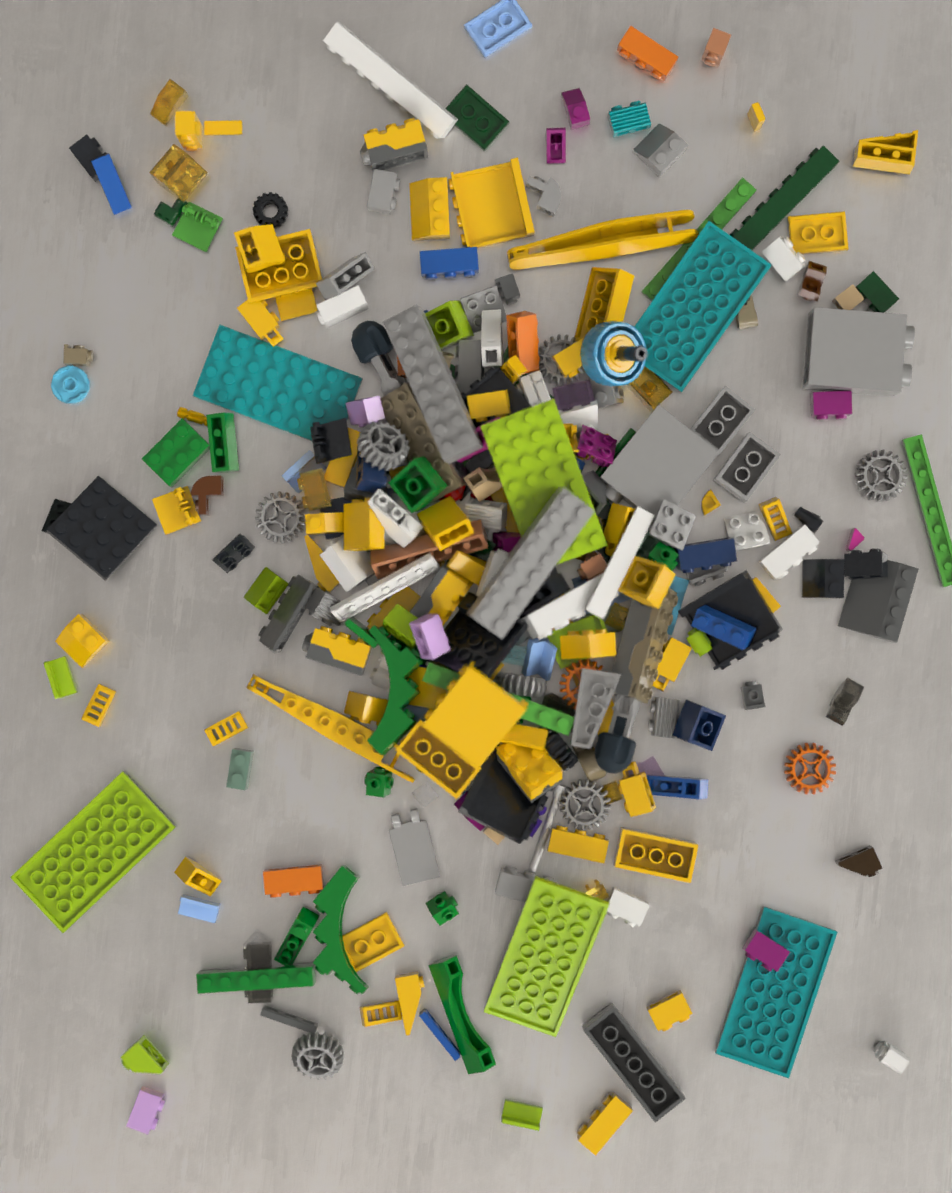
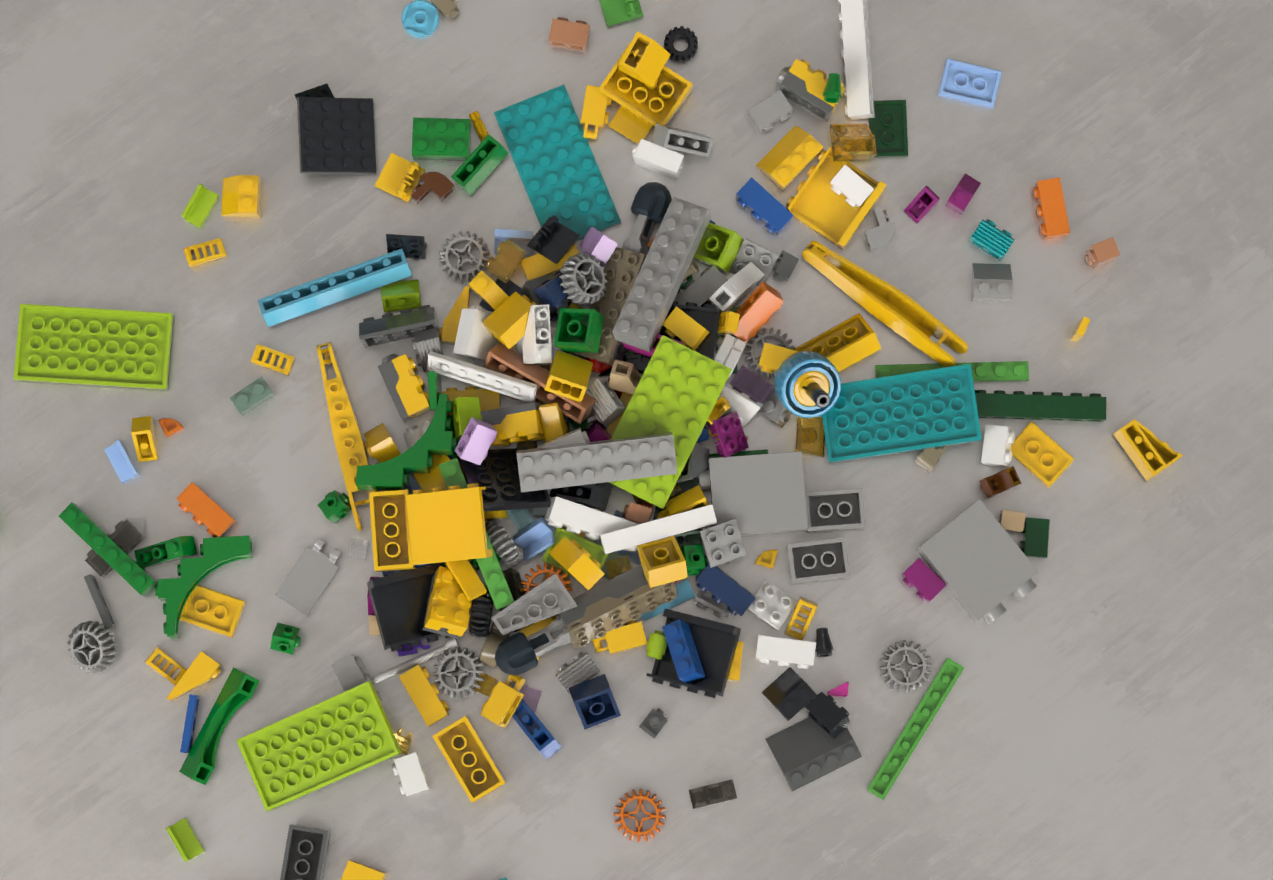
camera: 45 degrees right, 5 degrees down
none -> orange tile [158,418,184,438]
none -> medium azure brick [258,249,412,327]
none -> nougat brick [549,17,590,51]
none -> green cone [823,73,842,103]
none -> clear yellow slope [830,124,877,162]
none -> white brick [830,165,874,208]

